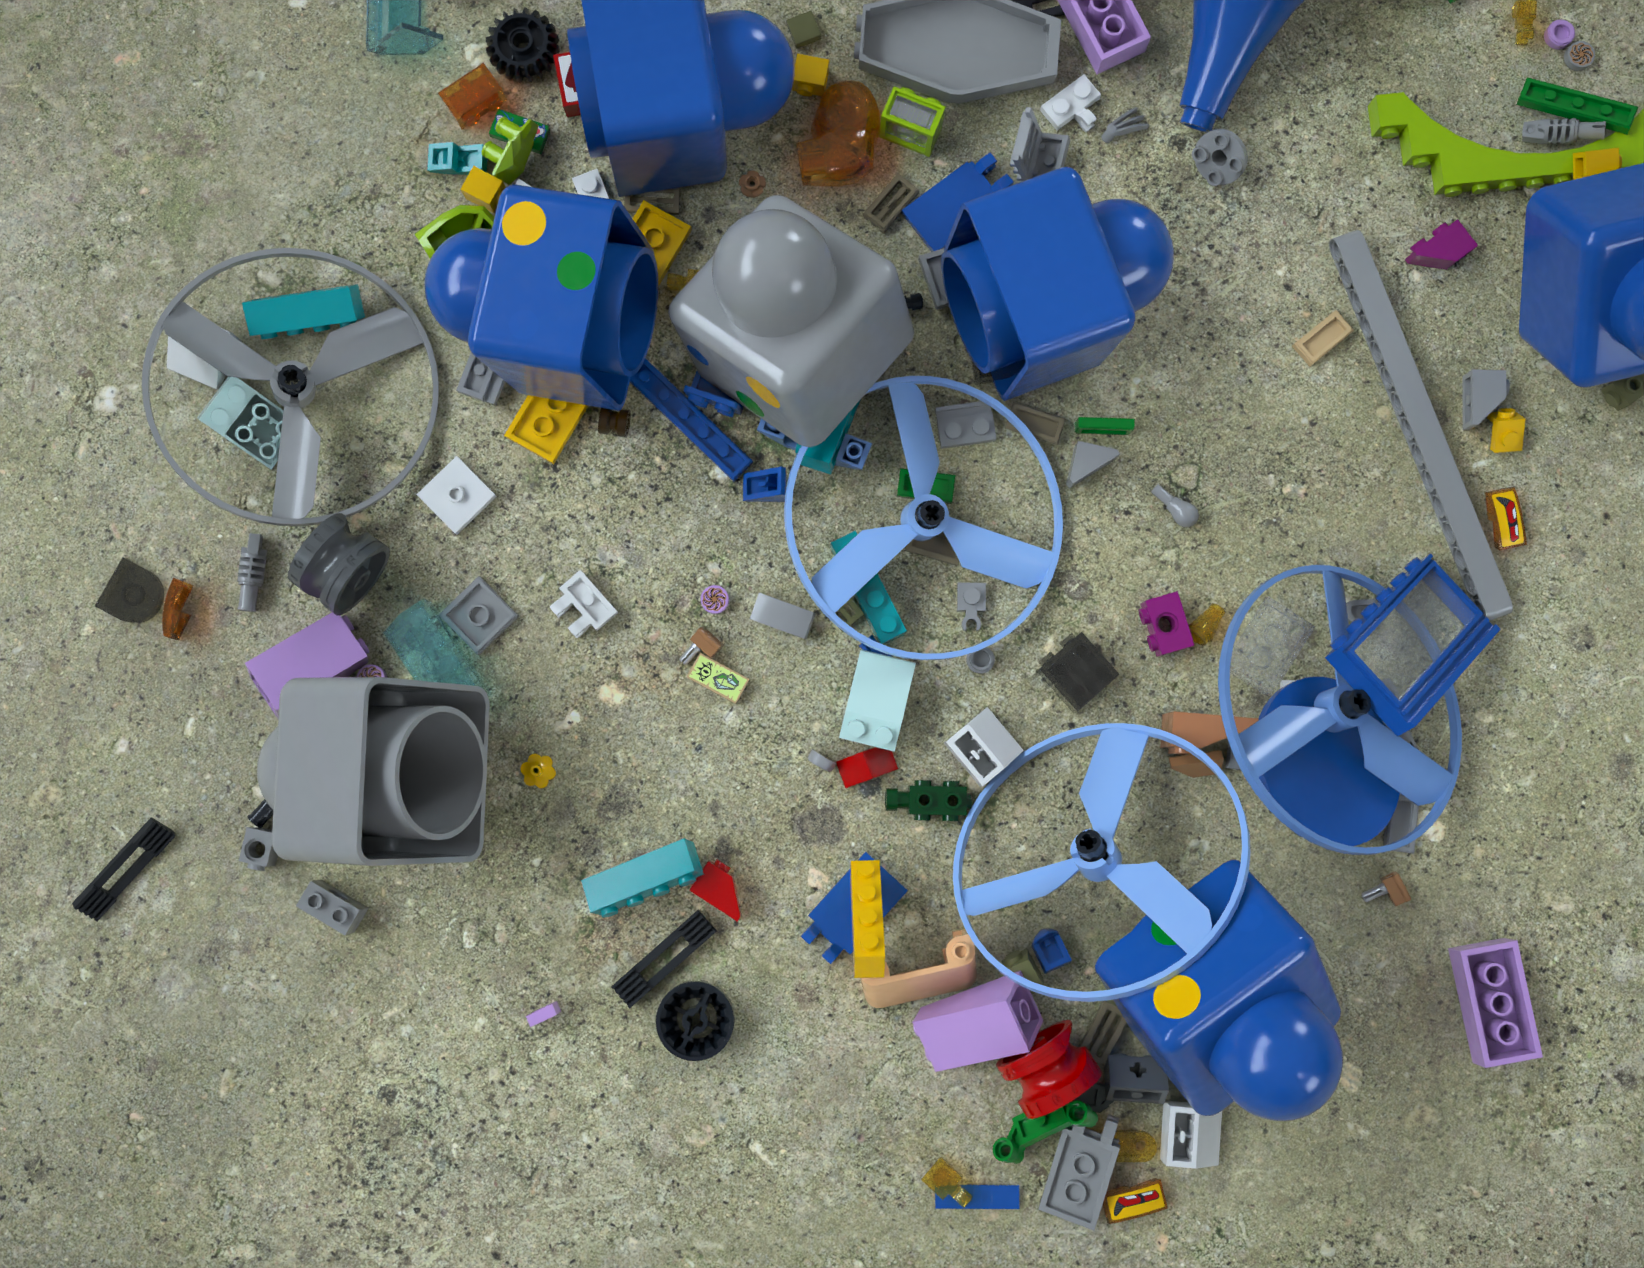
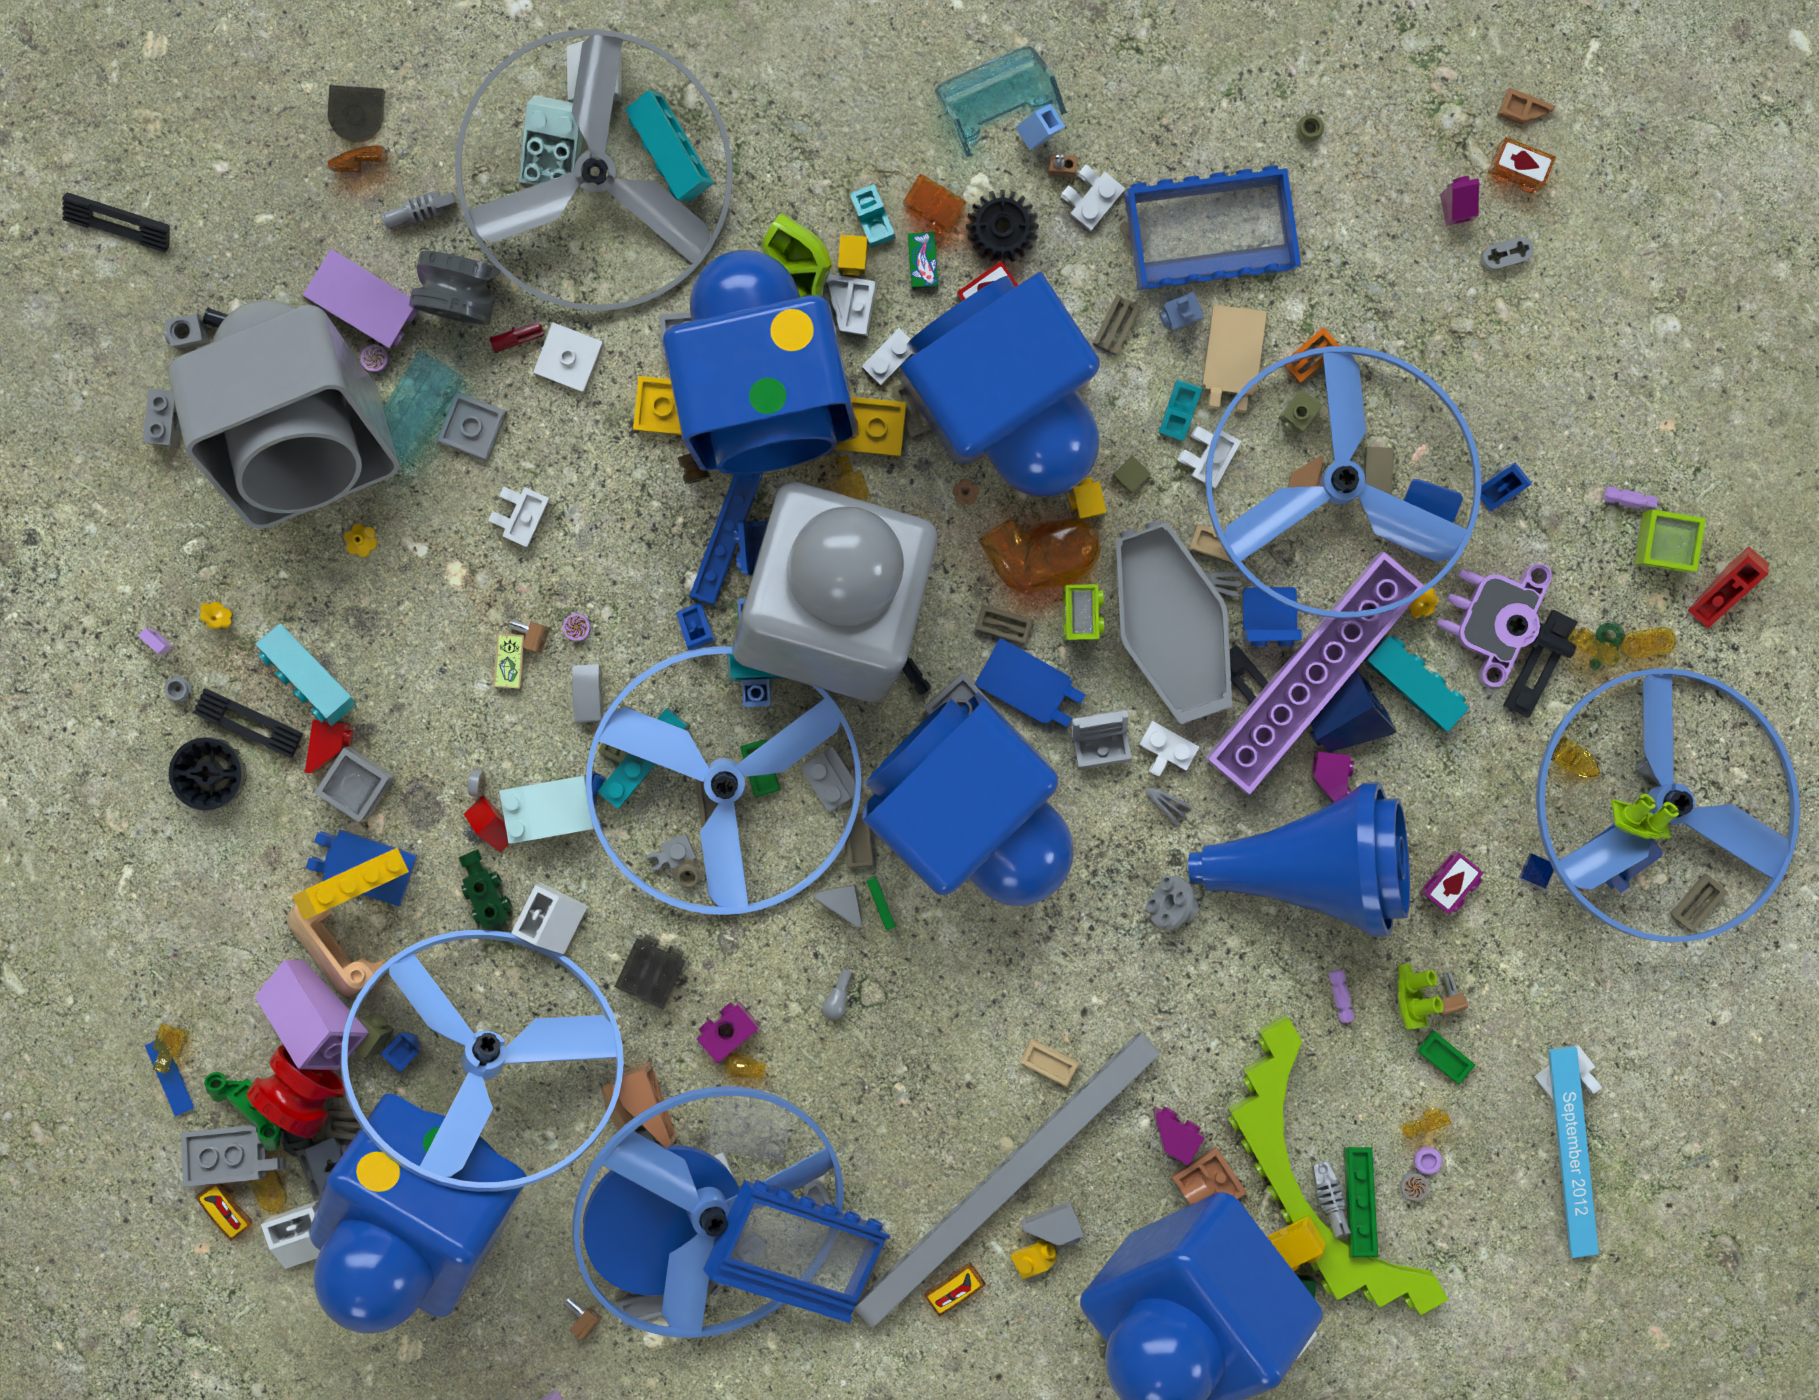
camera: 65 degrees right, 5 degrees up
lime connector [482,117,539,185] -> none
light grey plate [966,647,995,674] -> none
none -> light grey plate [165,676,192,702]
none -> yellow plant [199,602,232,629]
none -> piece [314,747,396,823]
none -> dark red axle [489,321,544,354]
none -> dark tan plate [672,858,704,888]
none -> nougat plate [1172,1146,1247,1205]
none -> lavender axle [1329,970,1354,1023]

